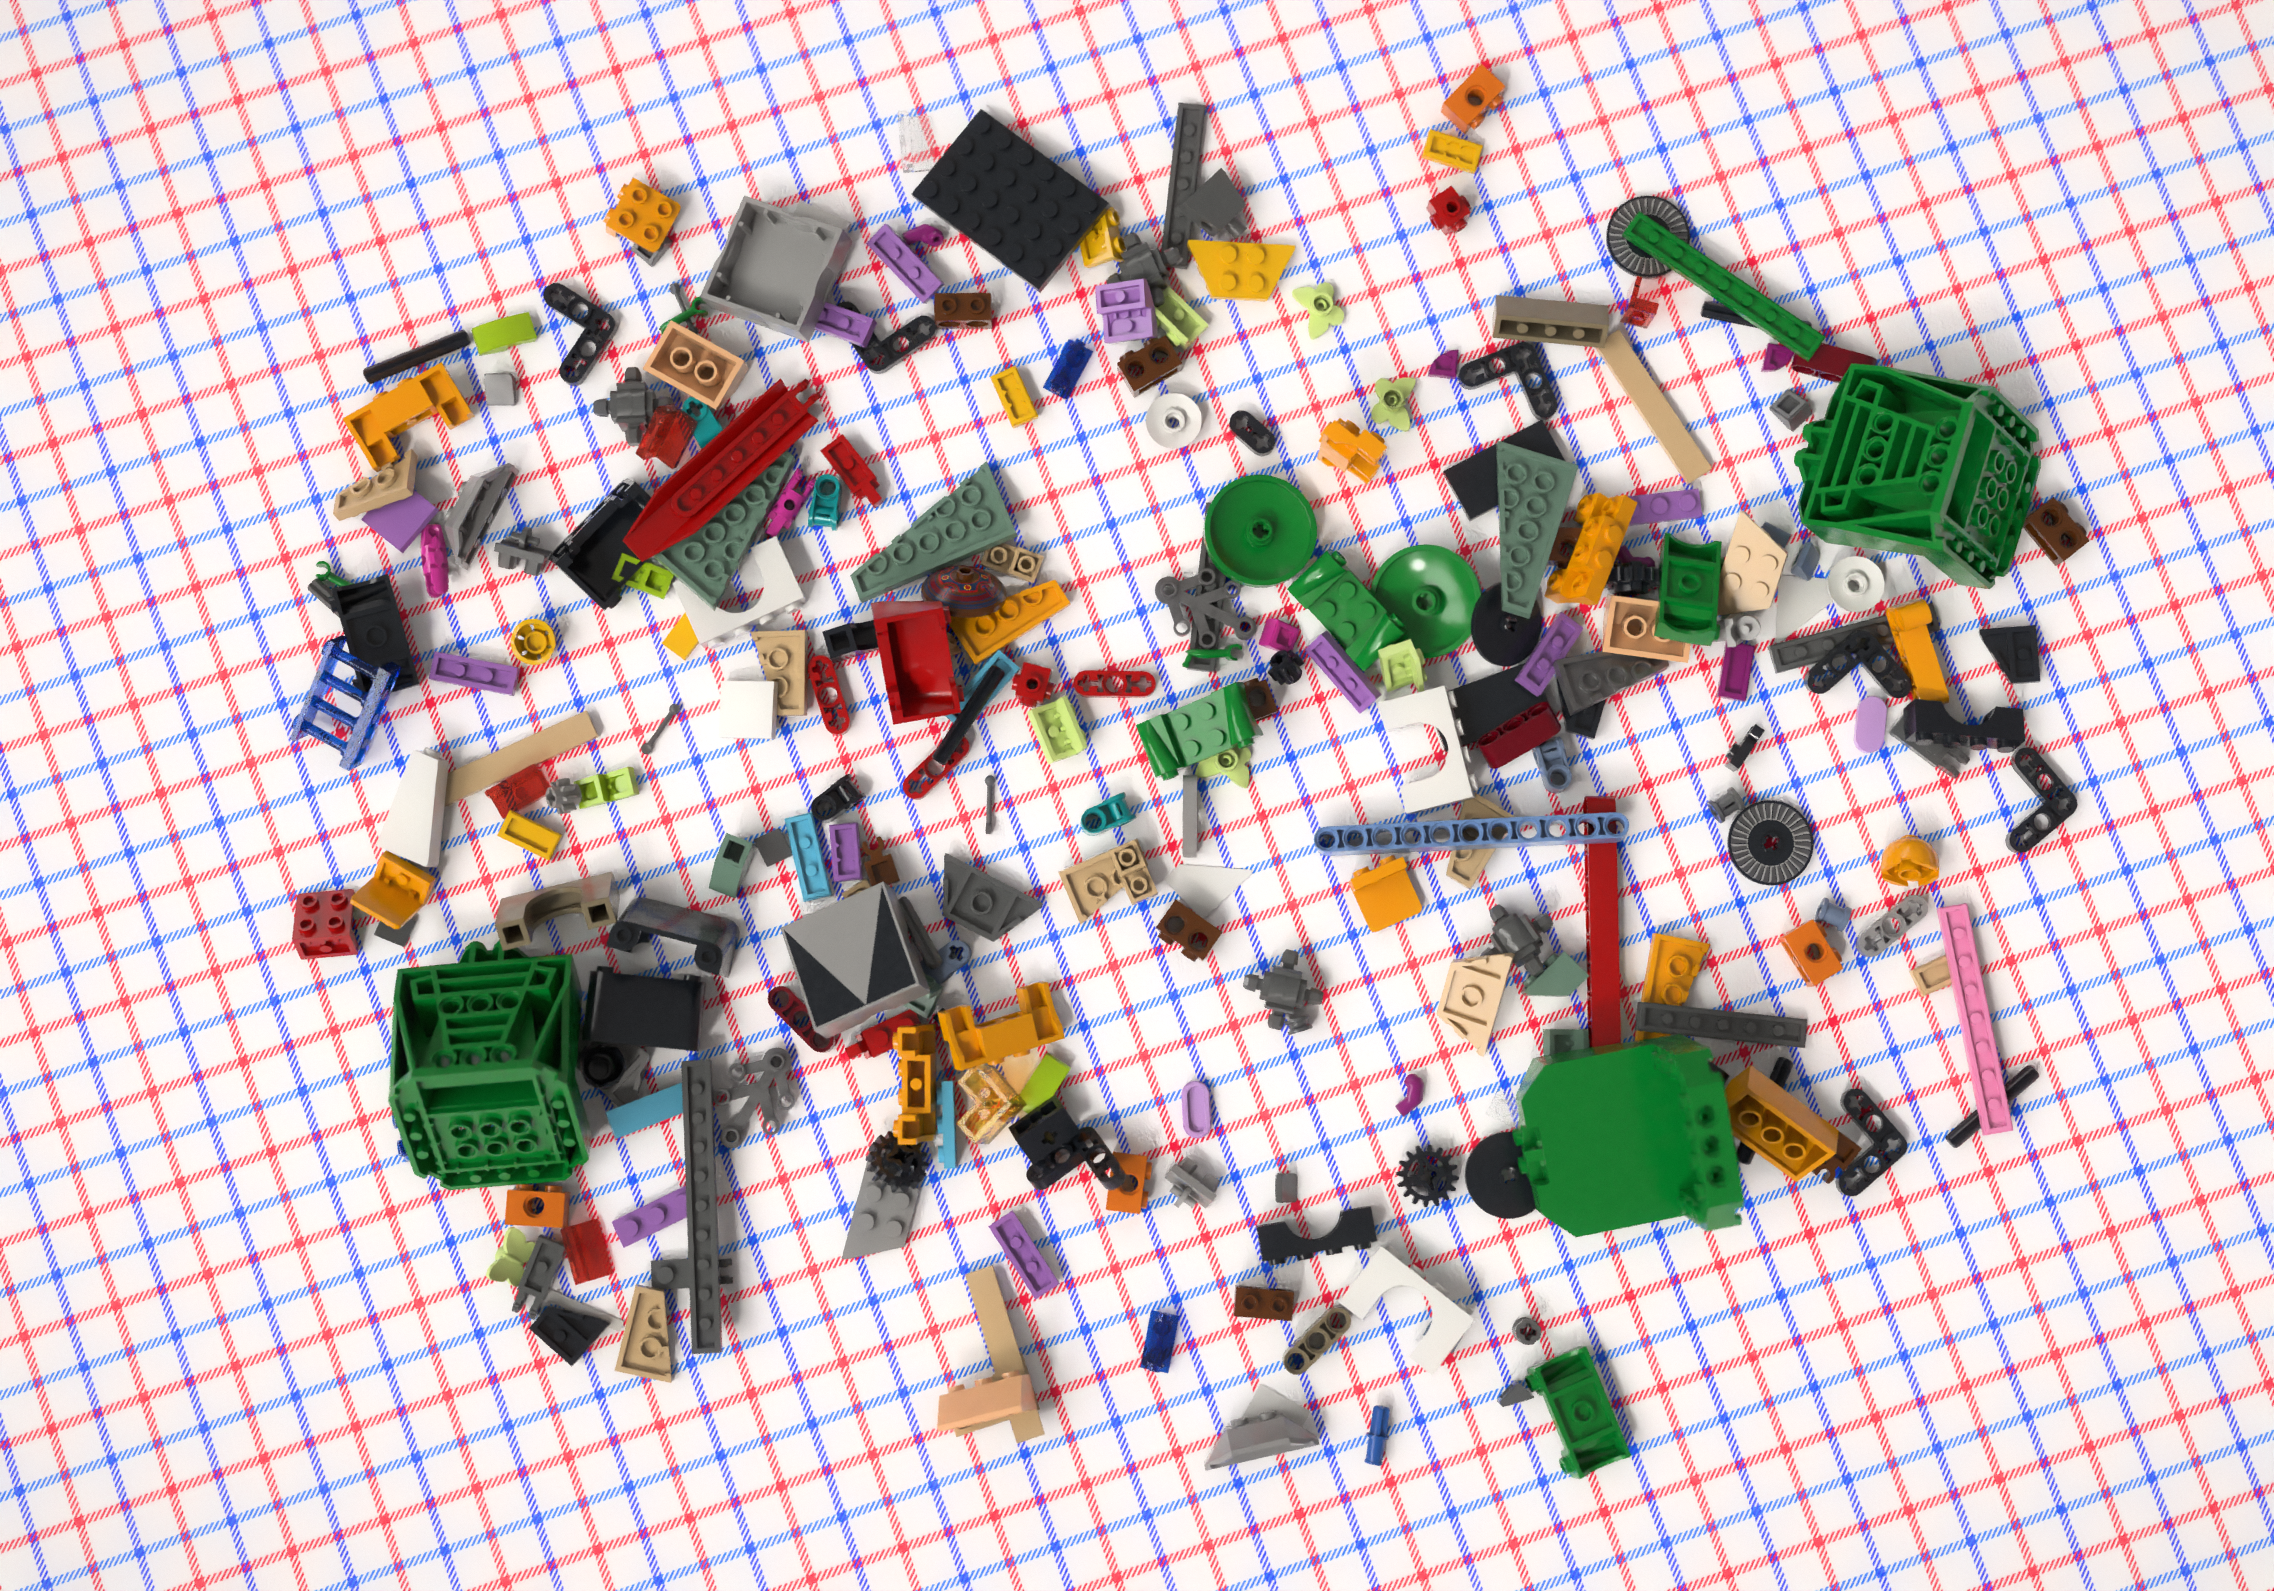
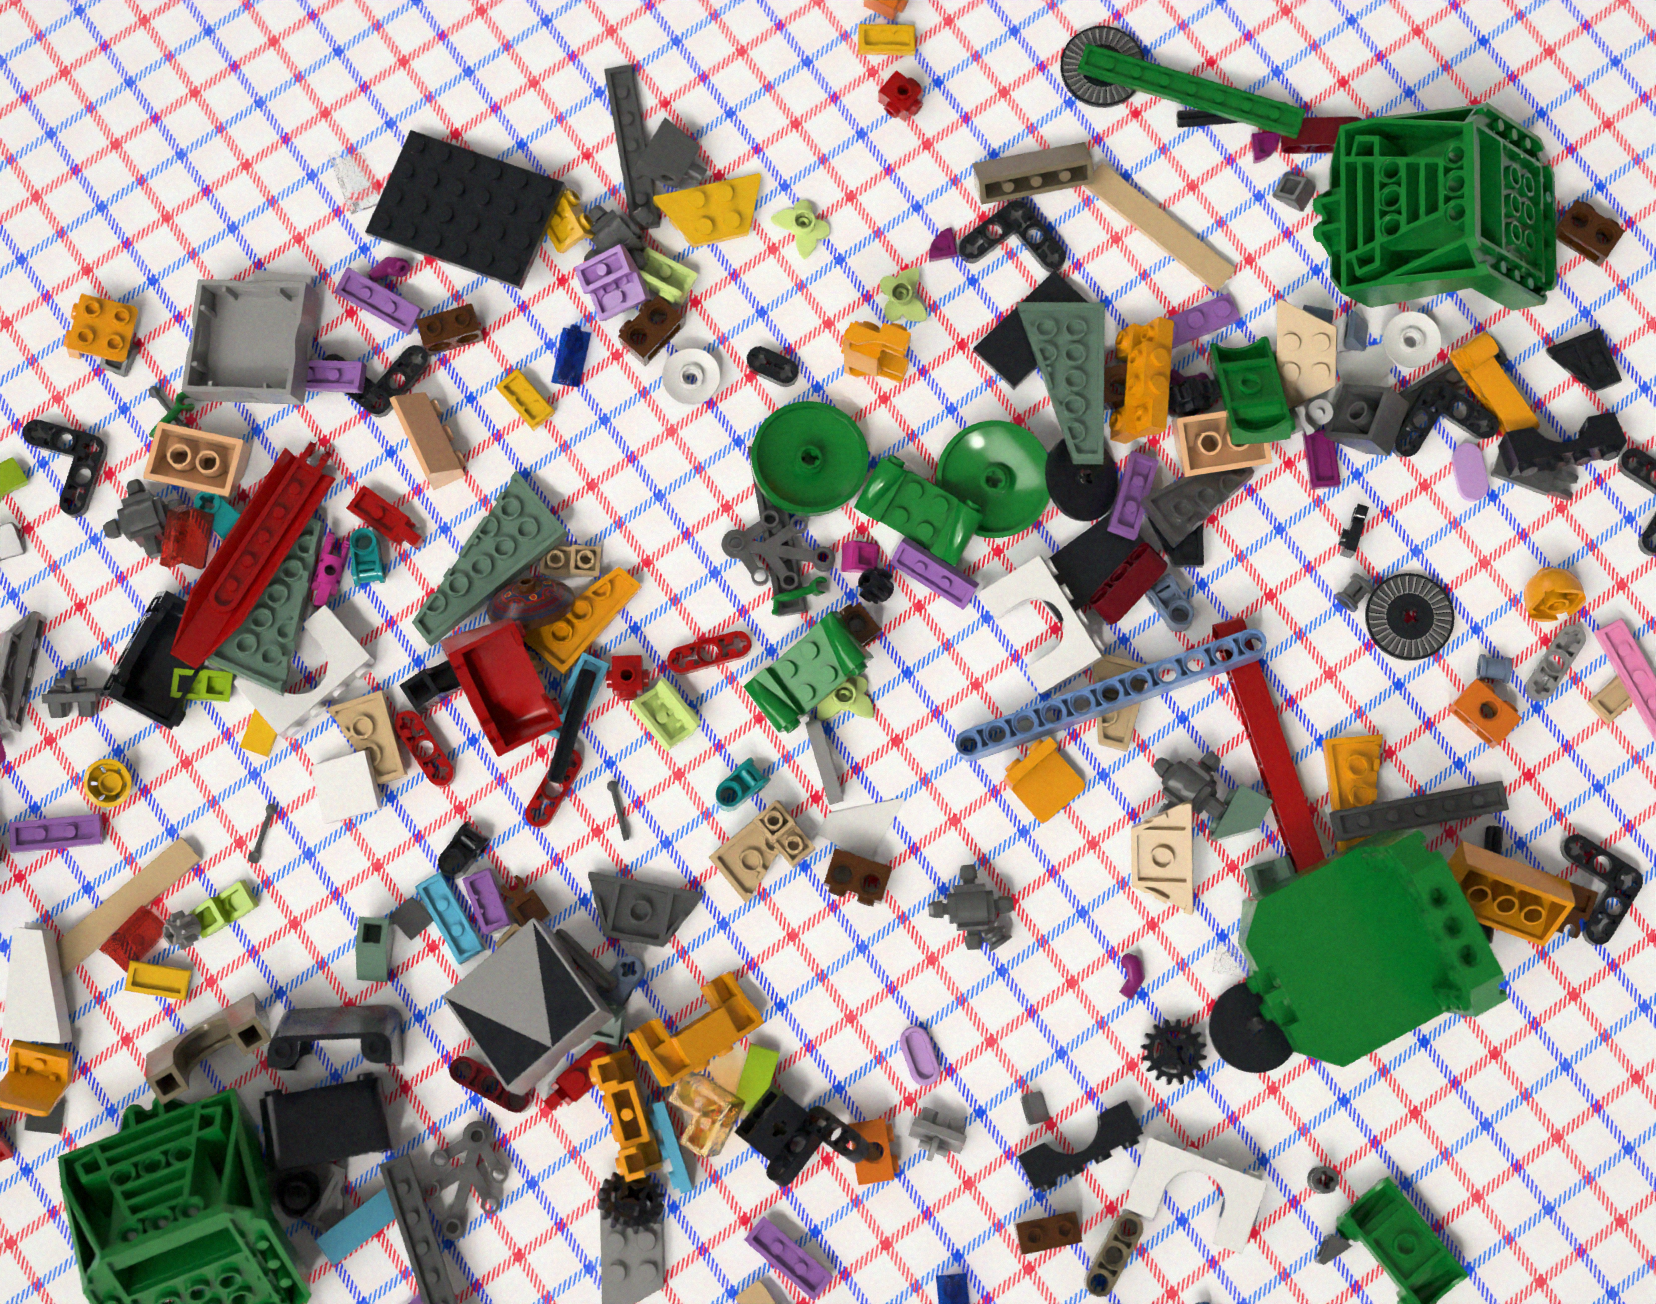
camera: 15 degrees left, 5 degrees down
yellowish green bracket [1378,639,1427,692] -> none
clear red panel [1620,276,1659,329] -> none
none -> light nougat slope [389,392,467,491]
none -> dark grey slope [1324,384,1409,456]

